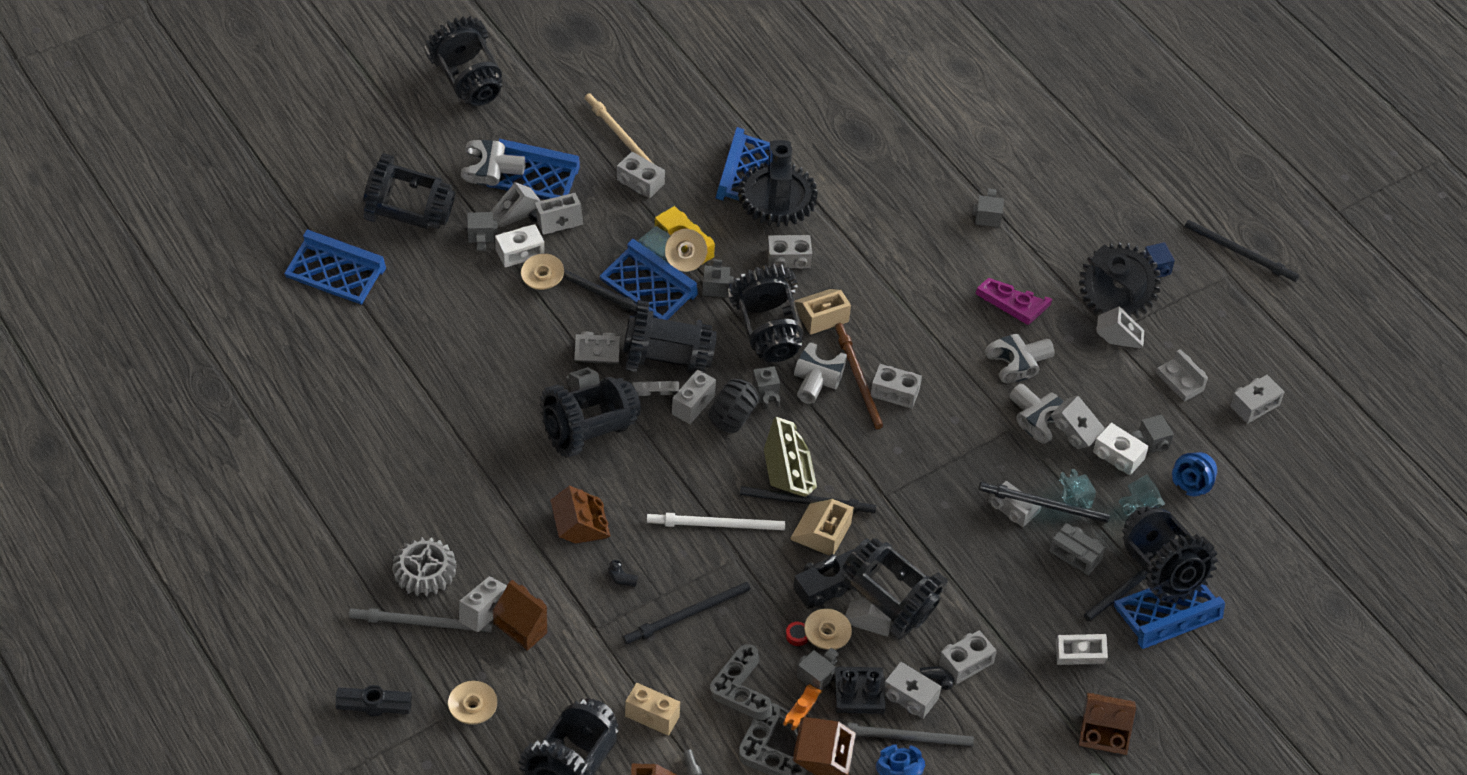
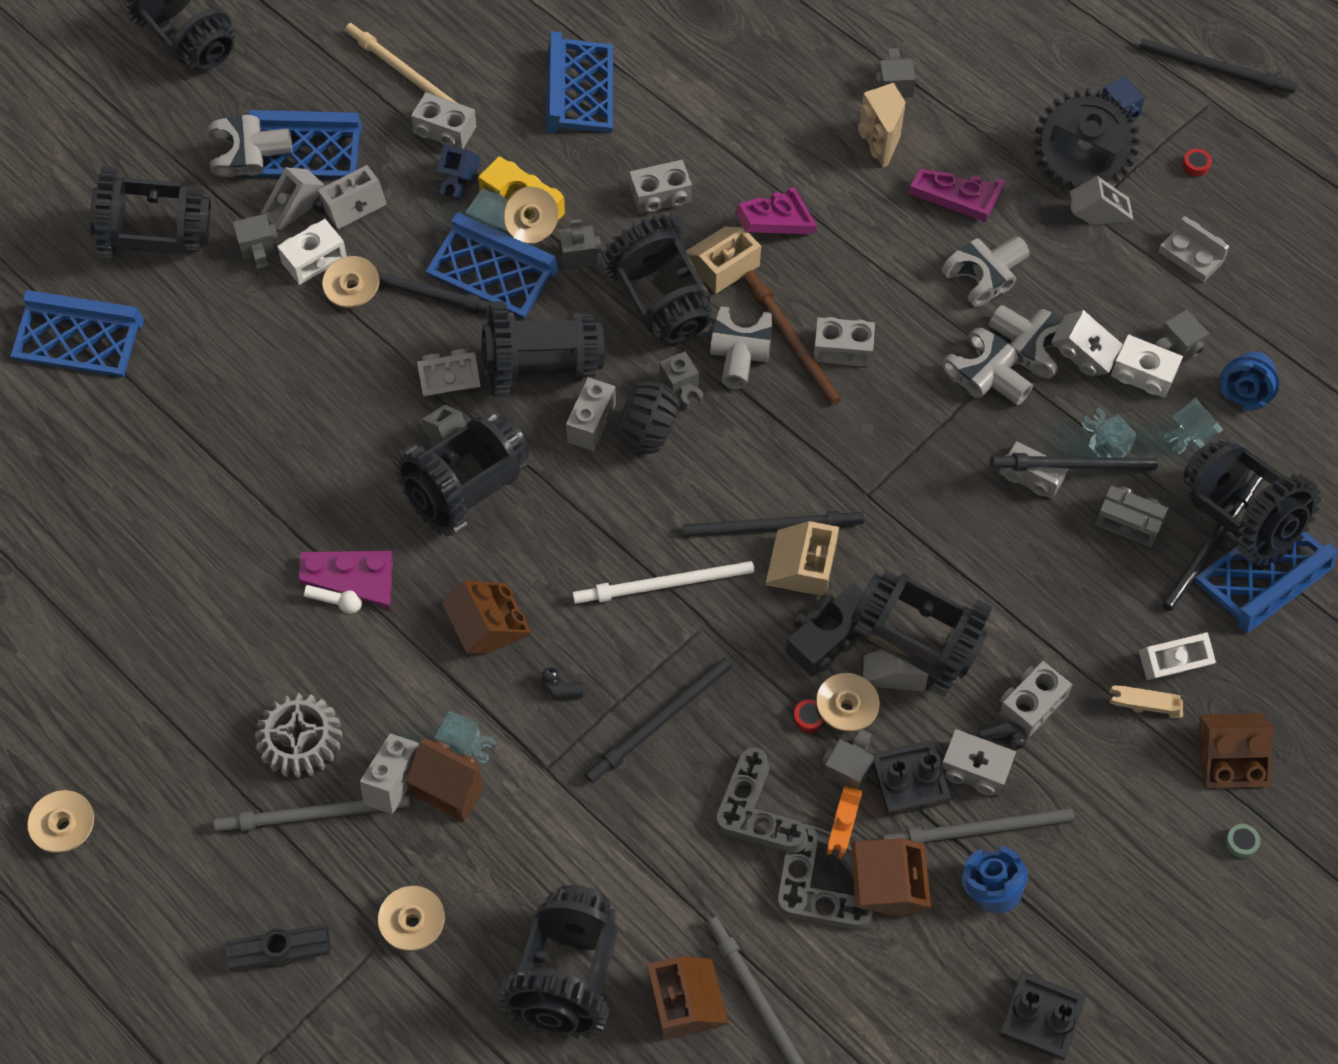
camera: 10 degrees left, 10 degrees up
tan brick [625,683,680,736] -> none
light grey wing [632,381,679,396] -> none
black piece [738,140,818,227] -> none
olive wedge [764,417,817,497] -> none
light grey brick [1230,375,1285,424] -> none
none -> tan dish [28,790,94,853]
none -> magenta wing [299,551,393,610]
none -> white bar [304,585,362,614]
none -> clear light blue brick [435,711,497,763]
none -> dark blue brick [437,144,481,199]
none -> magenta wing [734,187,817,234]
none -> tan slope [858,83,906,167]
none -> light grey connector [942,328,1033,405]
none -> tan piece [1110,686,1183,718]
none -> red tile [1182,149,1212,177]

